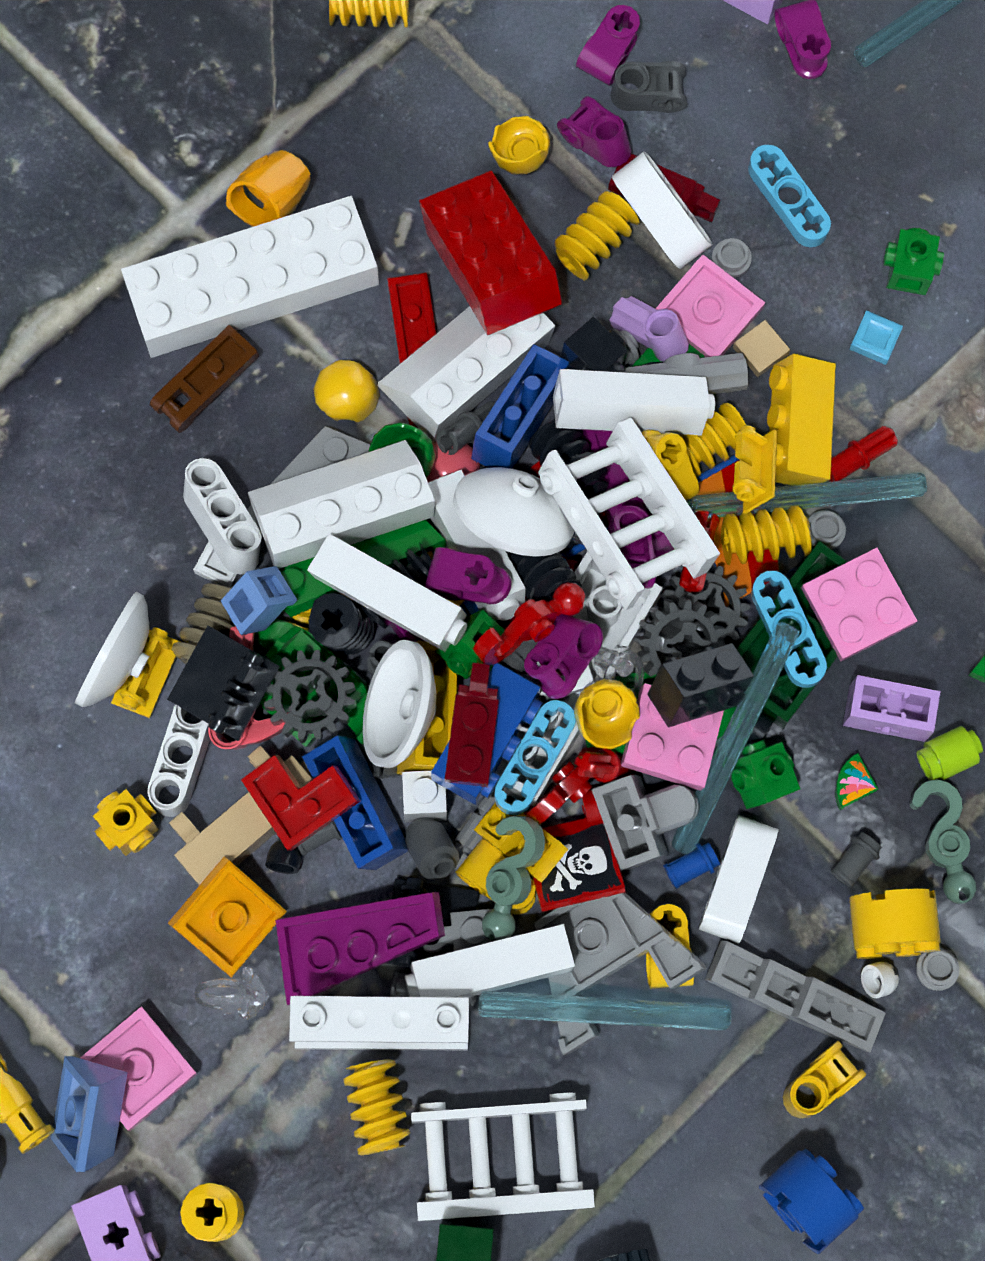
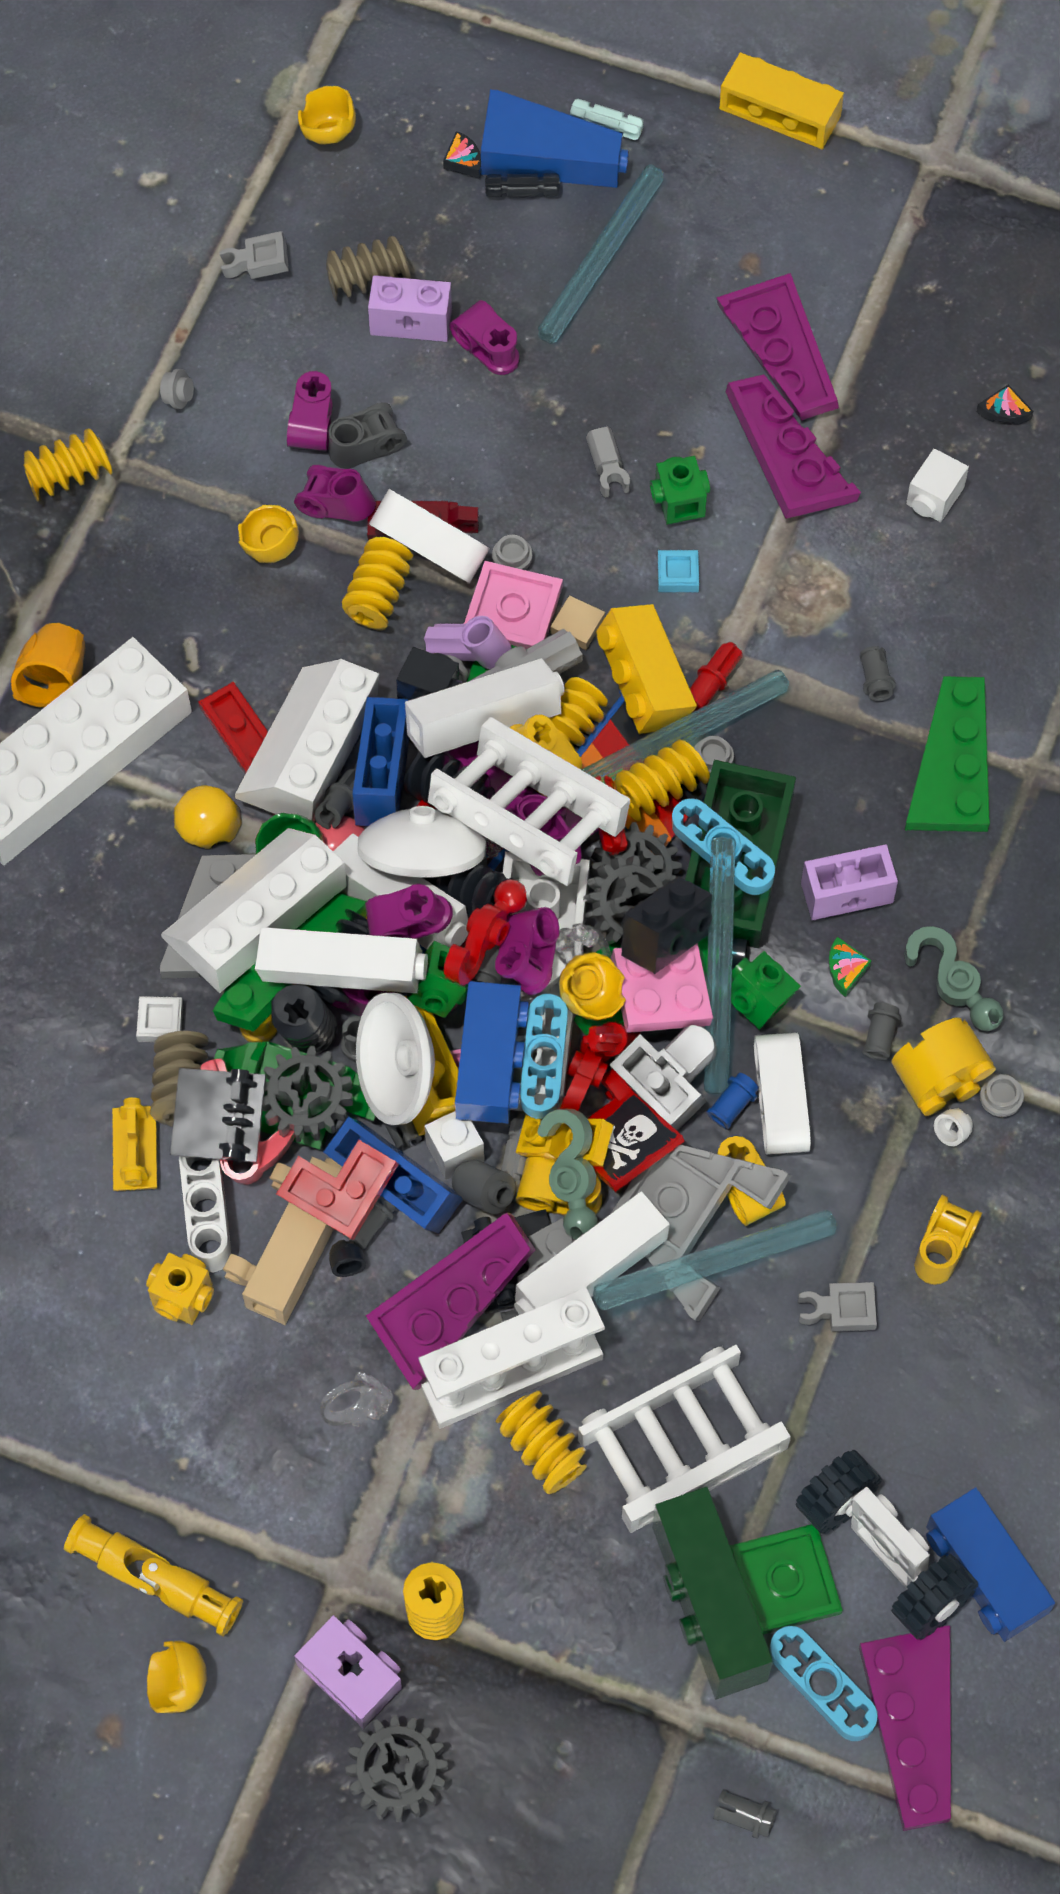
camera: 20 degrees left, 10 degrees down
medium blue slope [51,1056,128,1172] -> none
white dish [75,592,150,707] -> none
bright pink plate [80,1006,197,1131] -> none
reddish brown plate [150,325,259,433] -> none
light orange plate [168,857,287,978] -> none
white beam [183,458,262,574] -> none
medium blue brick [221,566,297,635] -> none
red brick [419,170,562,336] -> none
dark red hinge [445,663,499,787] -> none
light grey slope [705,941,886,1052] -> none
yellow hinge [732,426,777,514] -> none
medium azure beam [748,145,831,247] -> none
blue brick [759,1148,864,1254] -> none
bright pink plate [801,548,917,661] -> none
lime brick [917,726,983,780] -> none
none -> light grey bar [586,426,630,498]
none -> light grey plate [798,1282,877,1332]

